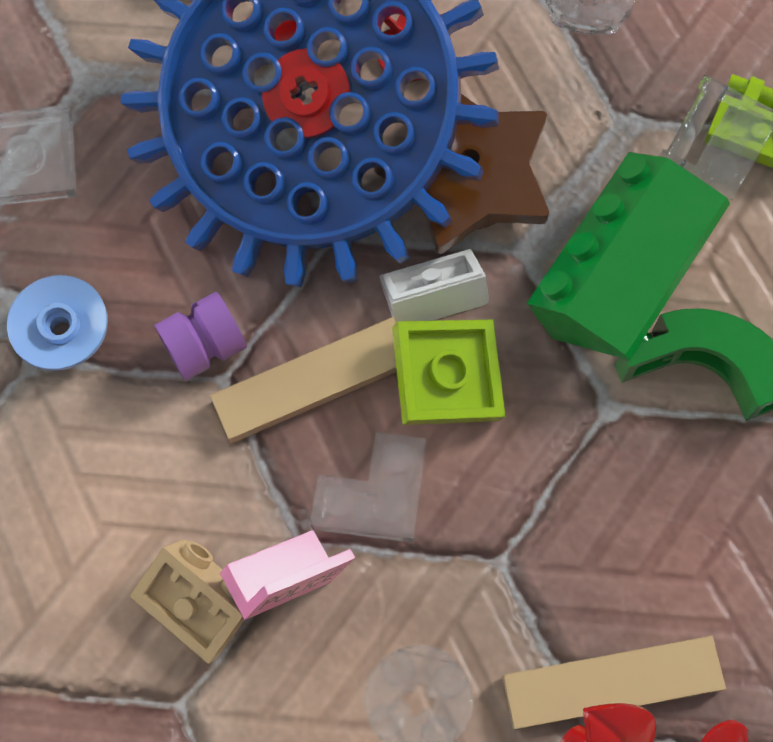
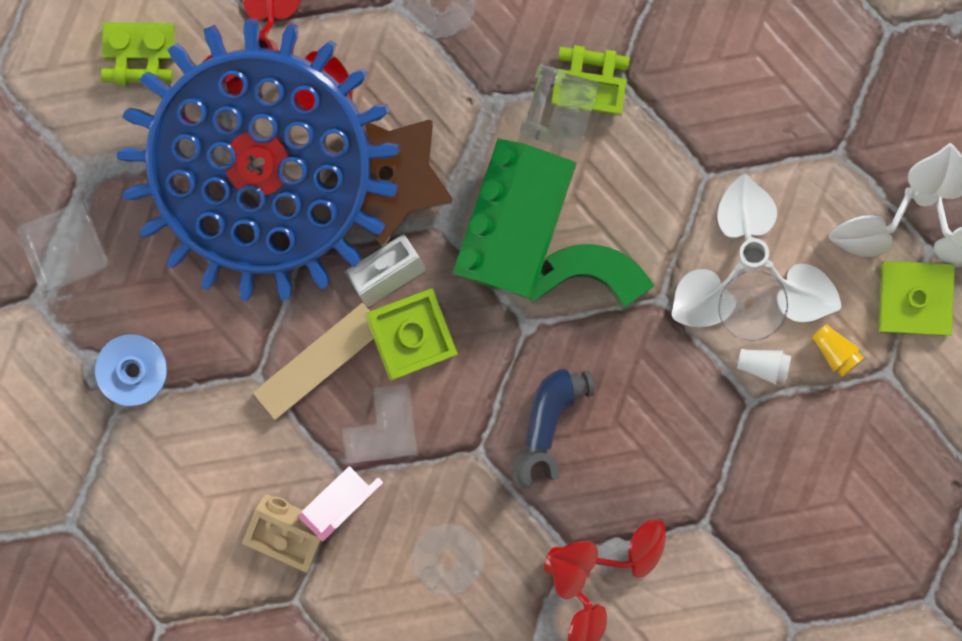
camera: 15 degrees left, 15 degrees up
medium lavender wheel [154,291,247,381] -> none
tan tile [502,635,726,730] -> none
none -> piece [512,369,595,490]

